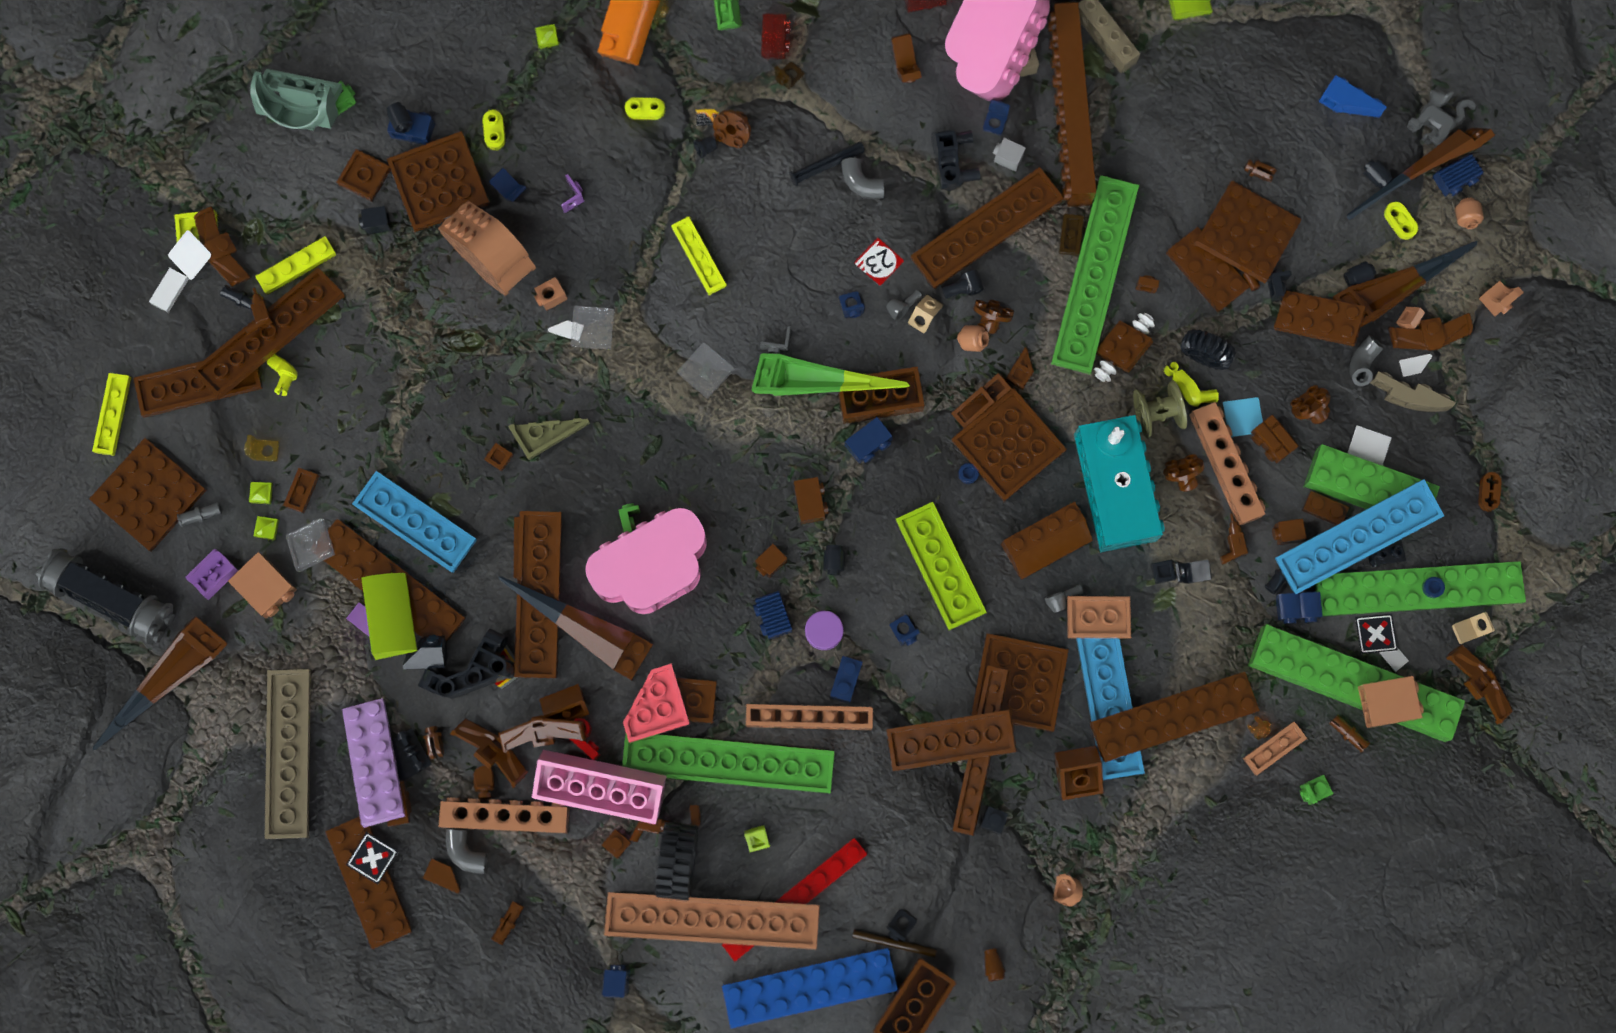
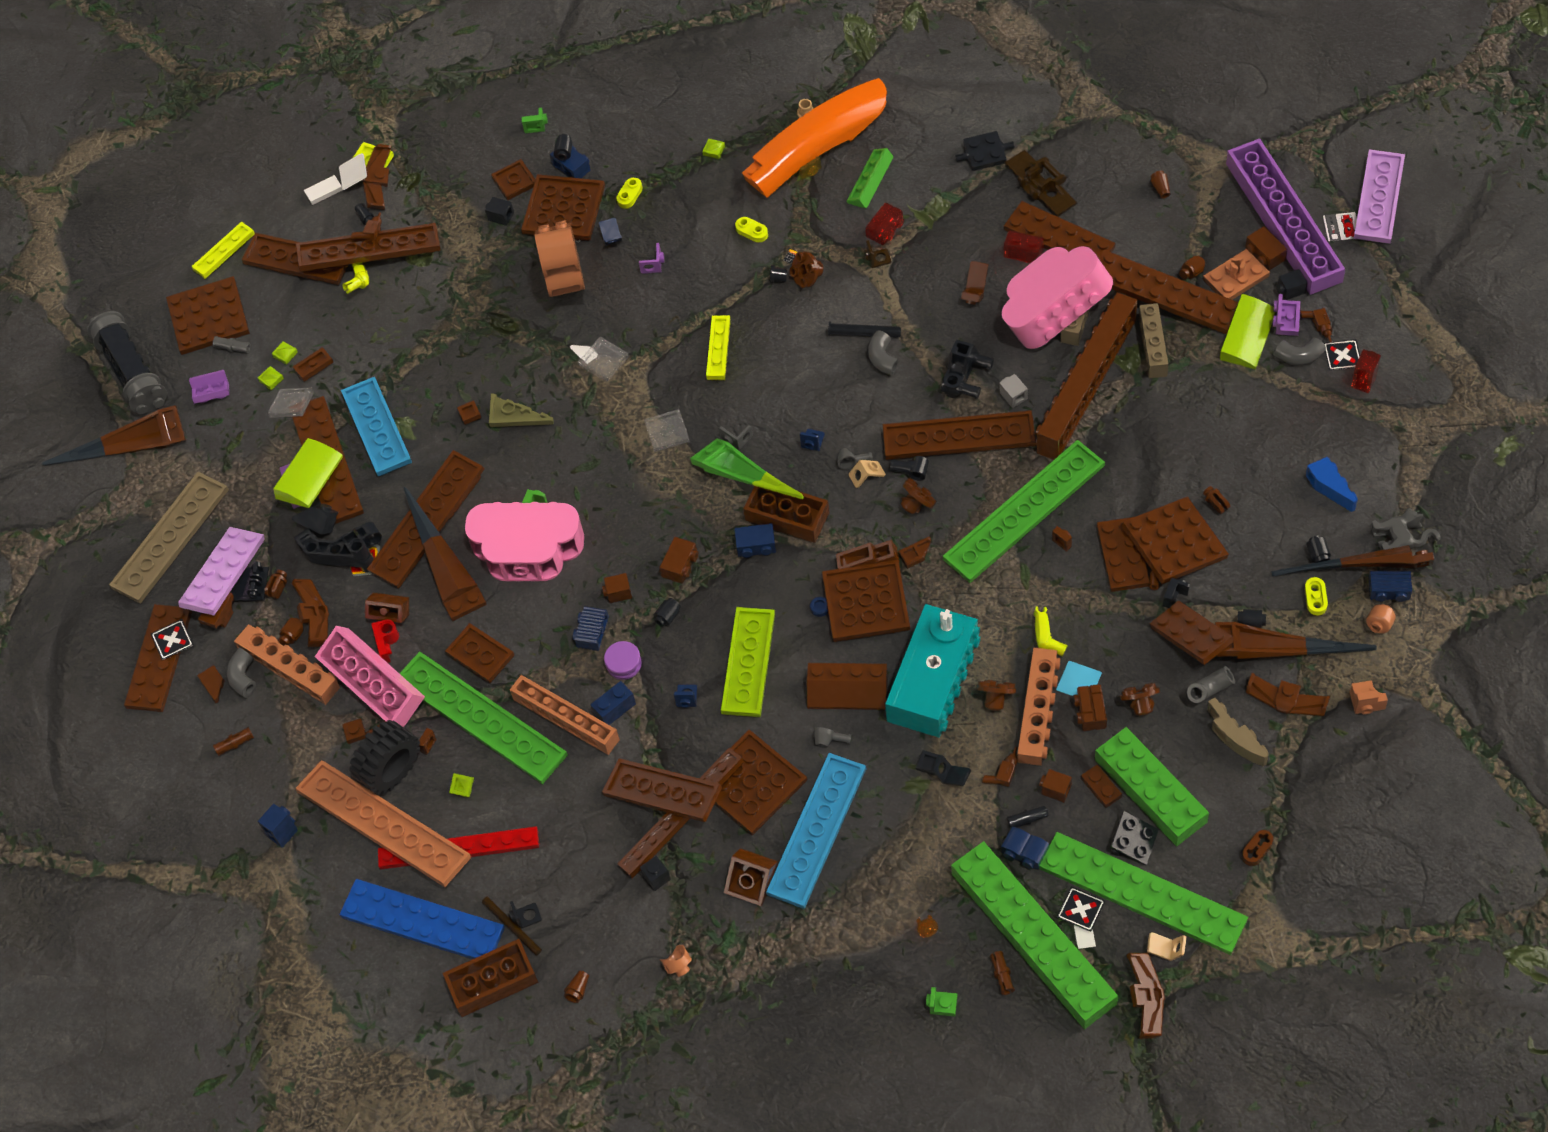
camera: 40 degrees right, 20 degrees down
nougat brick [228,552,297,618] -> none
clear yellow bracket [244,435,279,462] -> none
sand green piece [250,69,342,131] -> none
neon yellow plate [255,236,337,295] -> none
plate [498,715,586,752] -> none
nougat brick [534,277,567,311] -> none
coral plate [623,664,690,743] -> none
sticker [854,238,904,286] -> none
nougat head [957,325,989,352] -> none
dark blue bracket [983,100,1010,135] -> none
dark brown plate [1058,213,1084,256] -> none
nougat tile [1067,596,1131,639] -> none
reddish brown plate [1090,672,1260,763] -> none
reddish brown plate [1094,313,1155,382] -> none
olive piece [1133,380,1187,439] -> none
black gear [1180,329,1236,370] -> none
nougat plate [1243,722,1307,776] -> none
dark azure plate [1275,479,1444,594] -> none
white sticker [1348,426,1391,466] -> none
nougat brick [1358,676,1423,728] -> none
nougat plate [1396,307,1425,329] -> none
white sticker [1399,354,1432,377] -> none
dark blue tile [1422,577,1445,598] -> none

